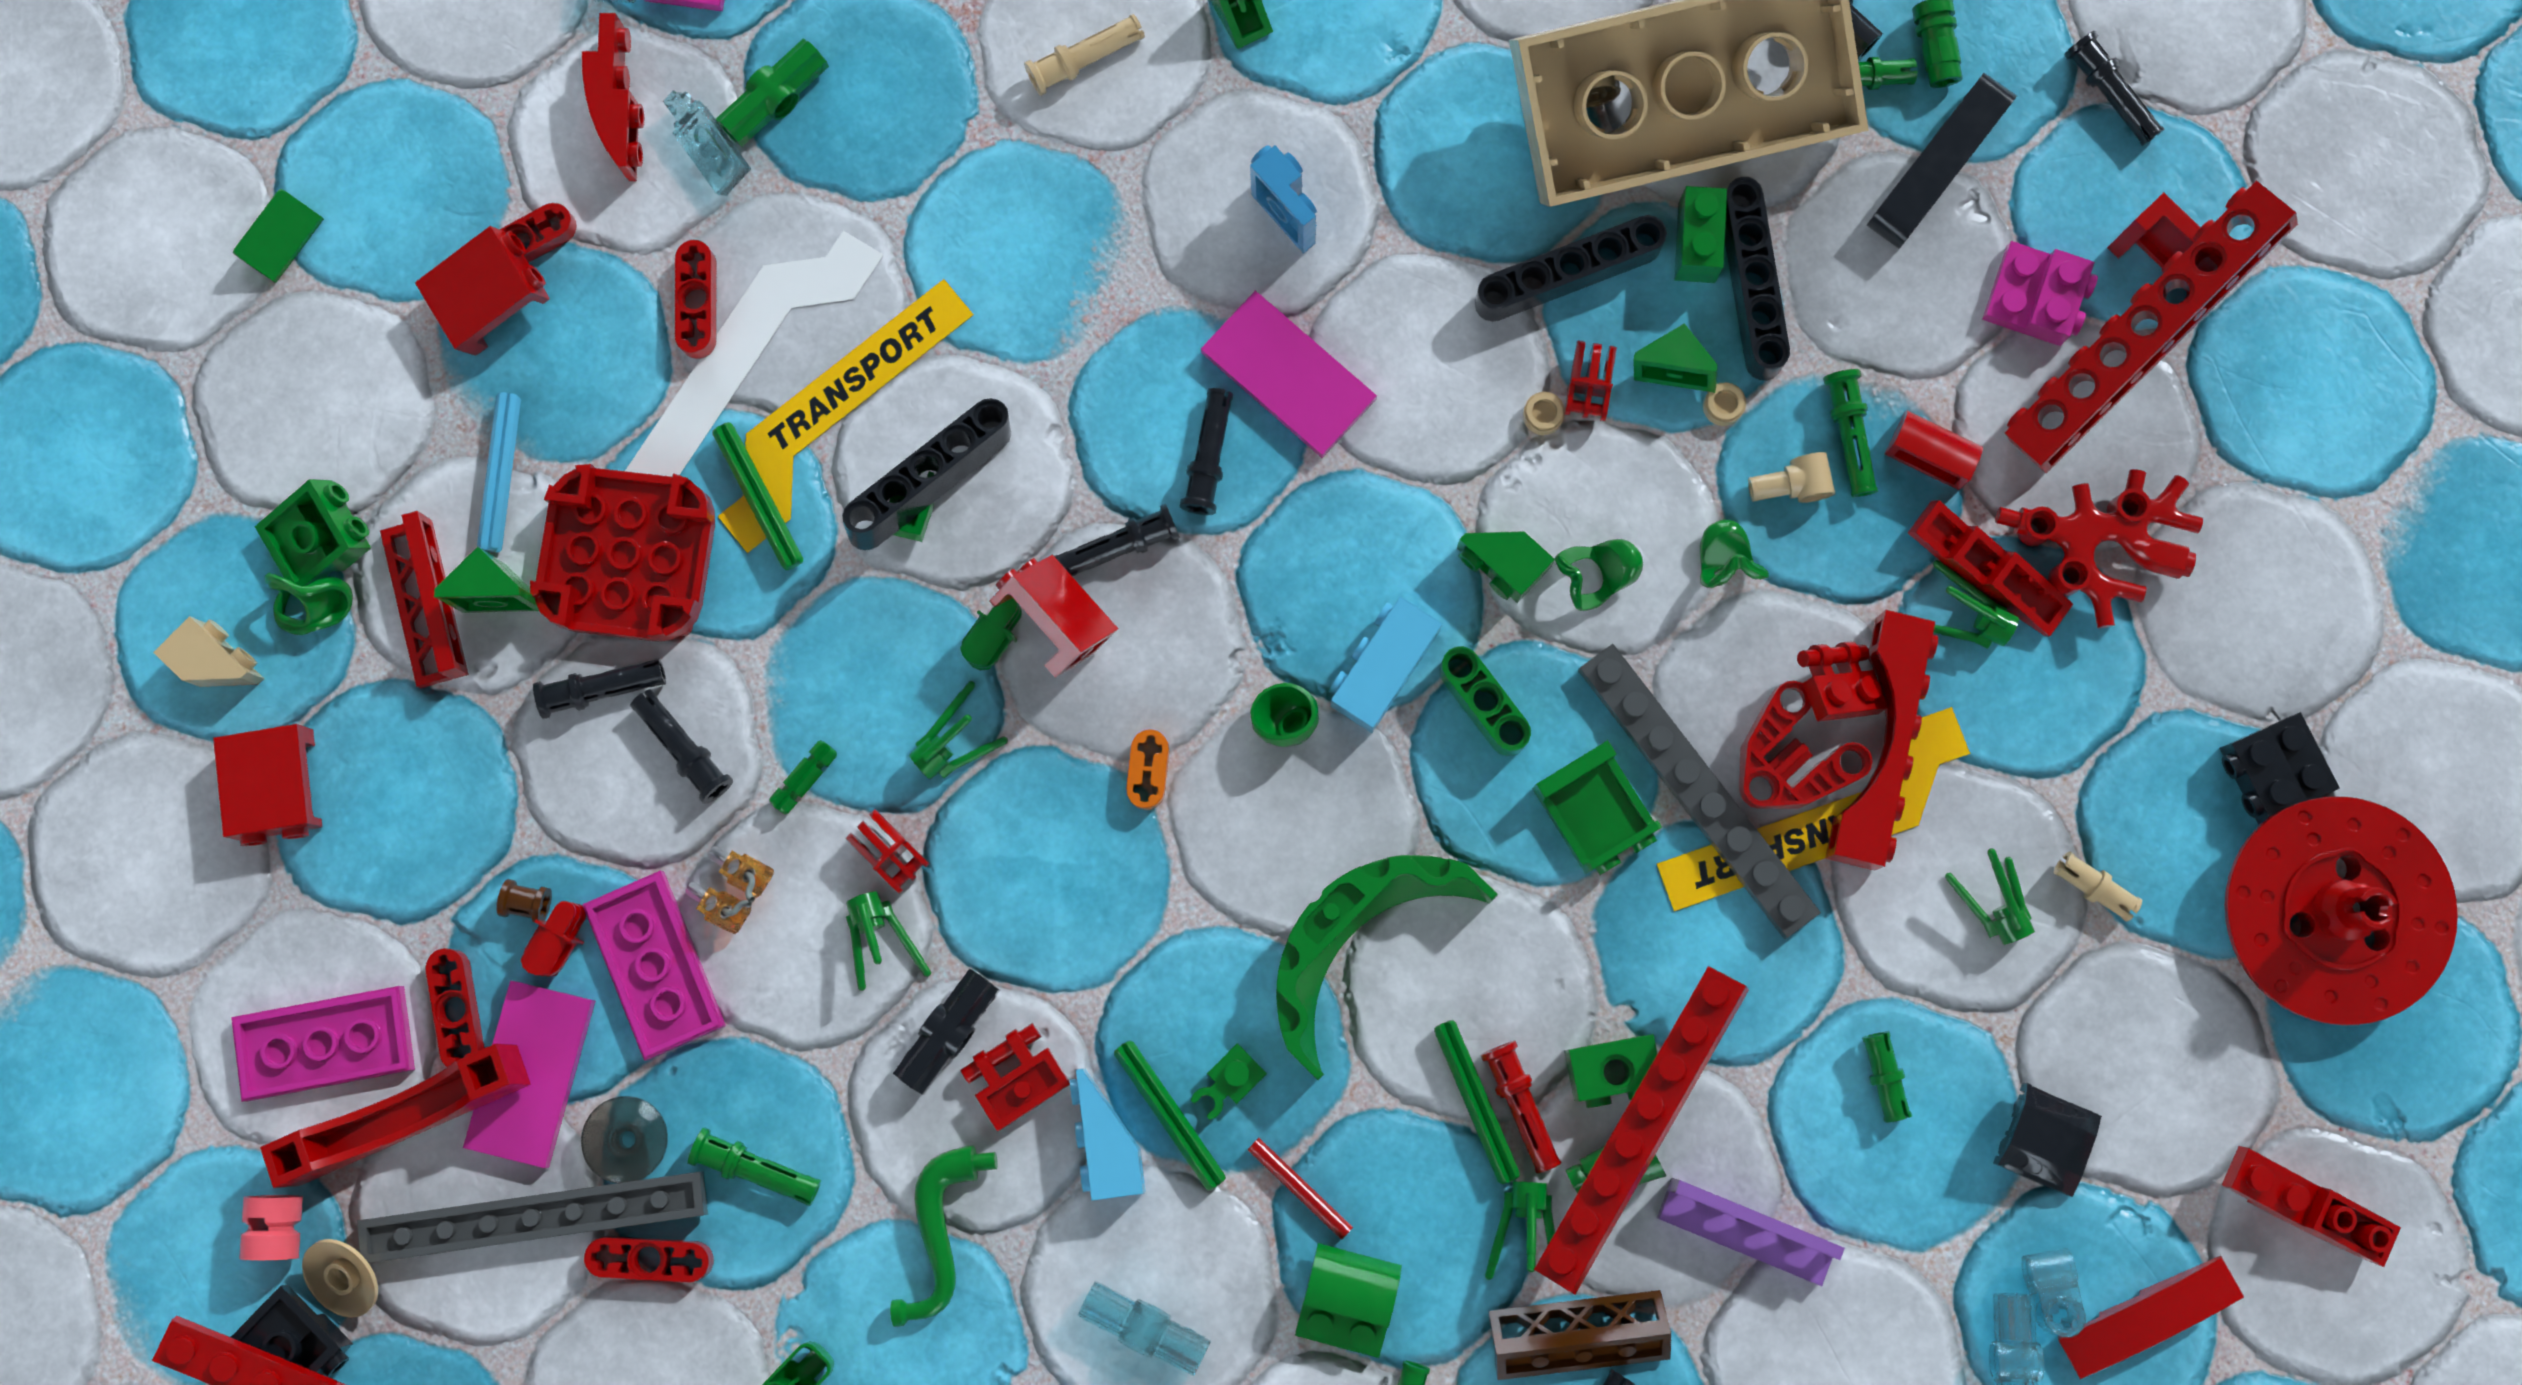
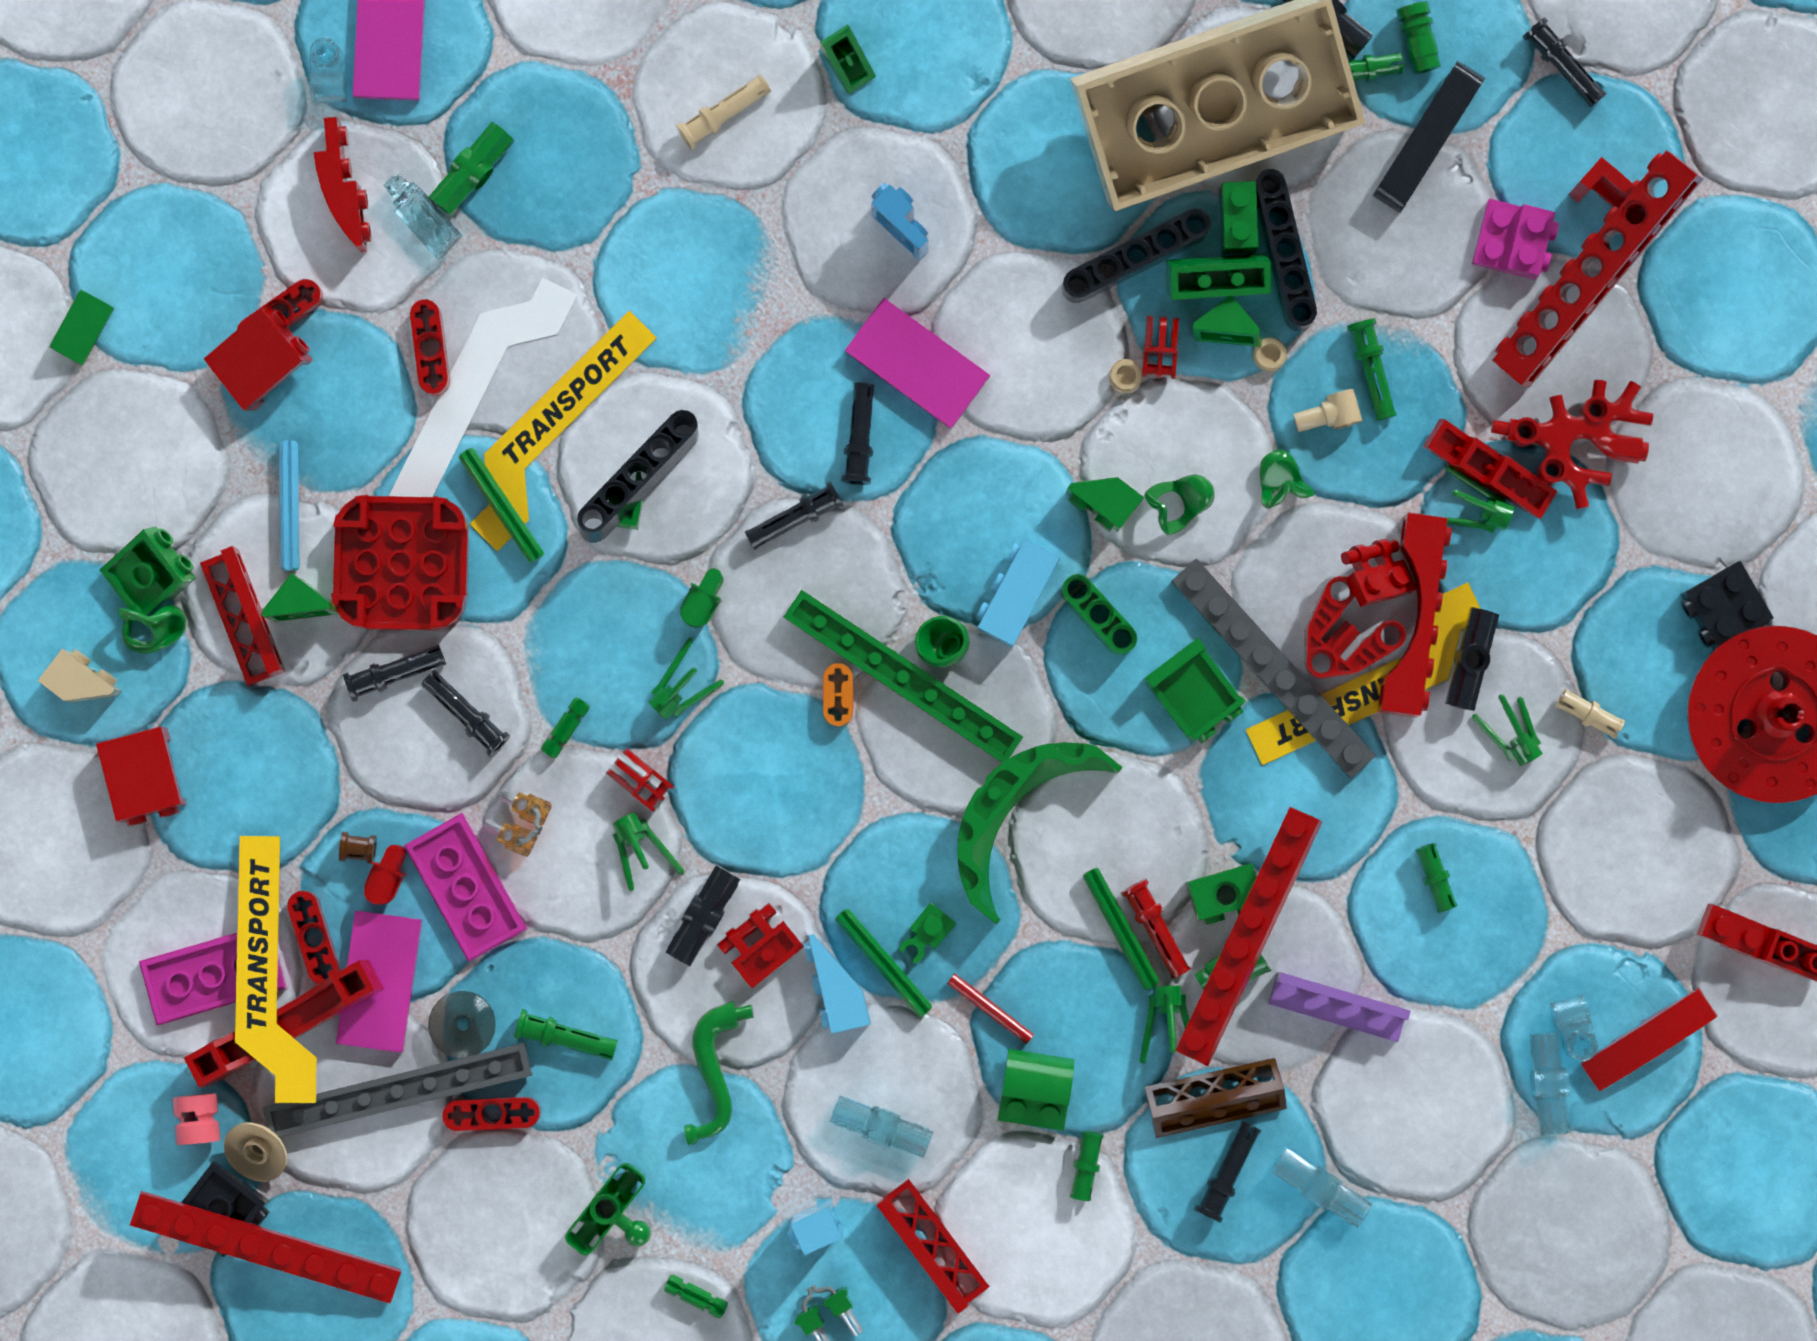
camera: 10 degrees left, 5 degrees up
red panel [989,554,1119,678] -> none
red brick [1884,410,1983,490] -> none
black slope [1993,1083,2102,1197] -> none
none -> yellow sticker [235,836,317,1103]
none -> green plate [783,590,1023,763]
none -> green brick [1166,254,1271,300]
none -> black piece [1445,607,1500,711]

